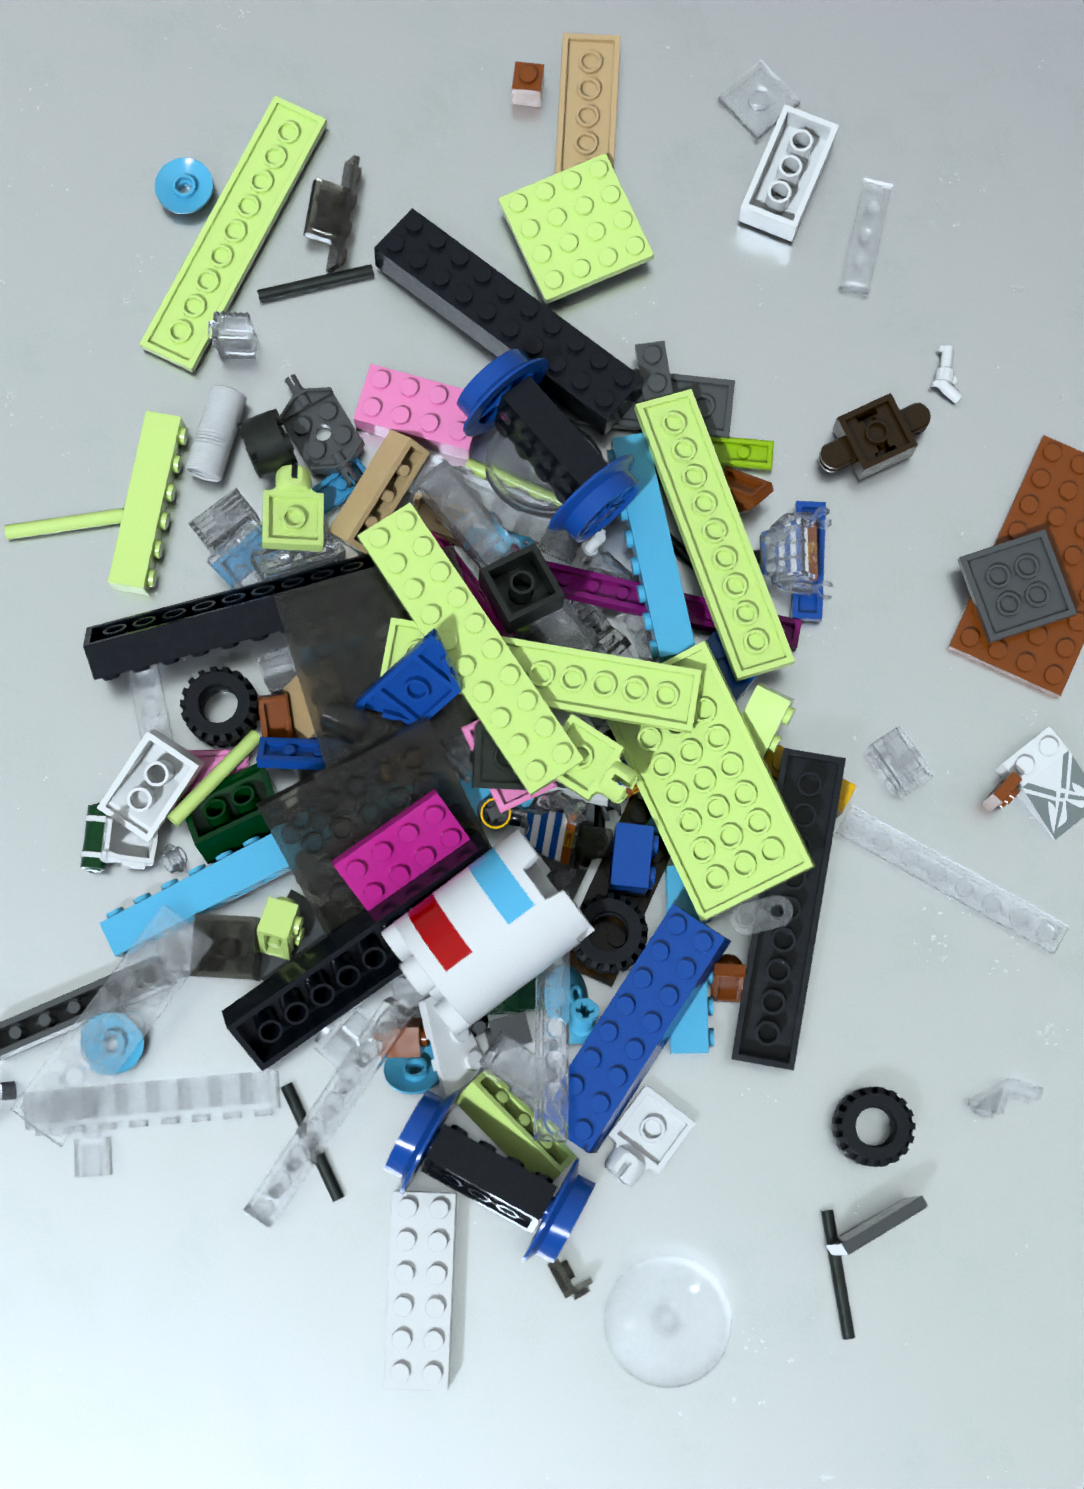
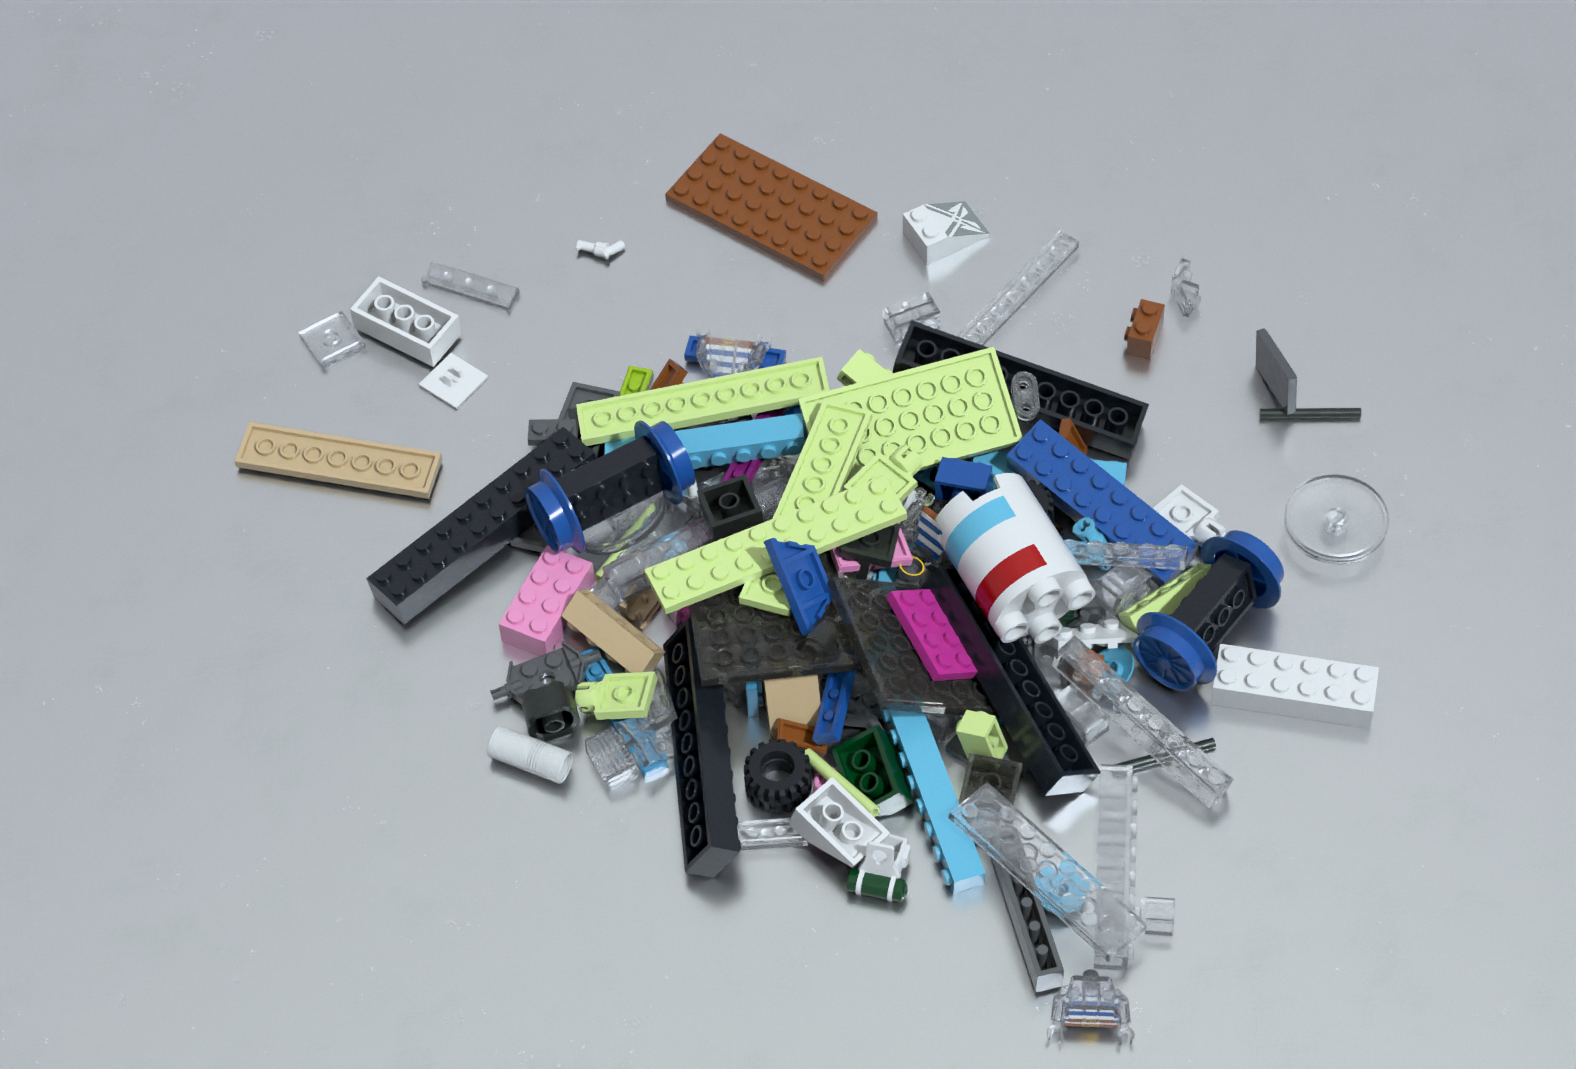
camera: 80 degrees left, 25 degrees down
yellowish green piece [4,508,124,540] -> none
yellowish green brick [108,411,188,596] -> none
yellowish green plate [140,96,327,373] -> none
medium azure dish [155,158,213,214] -> none
clear plate [160,844,188,874] -> none
clear brick [208,311,258,360] -> none
pearl dark grey bar [257,264,374,301] -> none
clear brick [257,645,307,694] -> none
clear smoke bracket [303,155,362,273] -> none
yellowish green plate [498,153,654,304] -> none
dark orange brick [512,61,544,107] -> none
clear smoke bracket [547,1257,593,1300] -> none
dark brown brick [819,393,931,480] -> none
black tyre [832,1087,916,1167] -> none
dark grey plate [957,529,1077,644] -> none
dark orange plate [982,771,1023,811] -> none
none -> white piece [419,353,489,410]
none -> dark orange brick [1124,299,1165,360]

